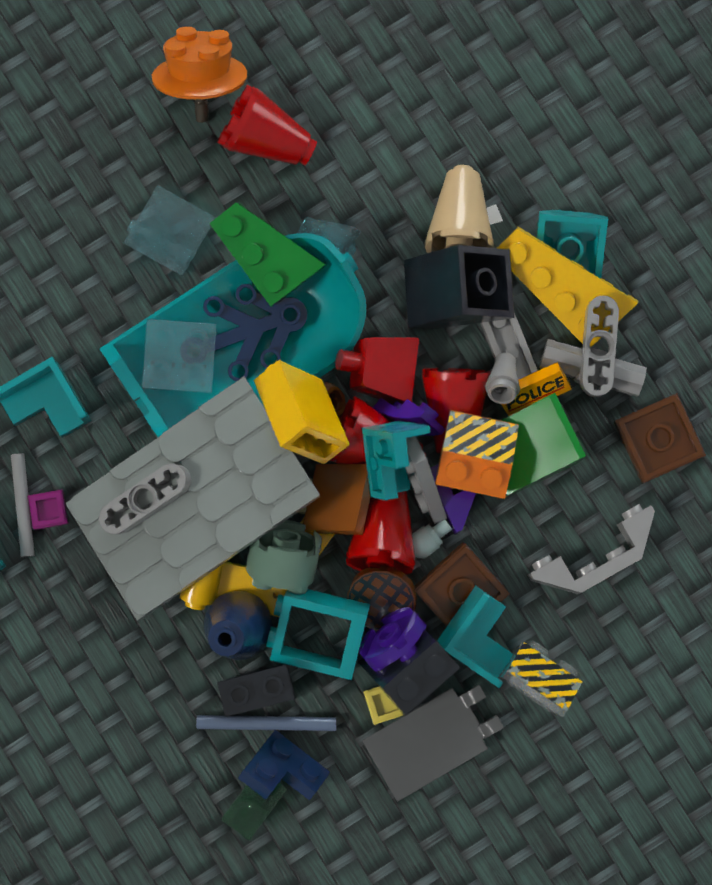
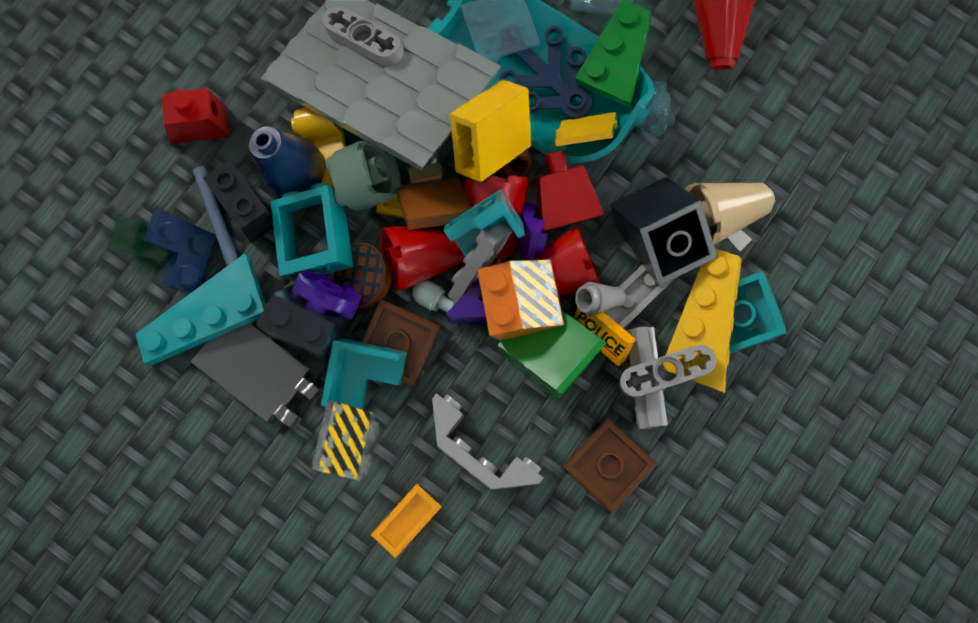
camera: 65 degrees right, 5 degrees down
none -> teal wing [135,254,266,366]
none -> red torso [162,89,230,144]
none -> light orange tile [371,484,442,558]
none -> yellow piece [555,112,618,146]

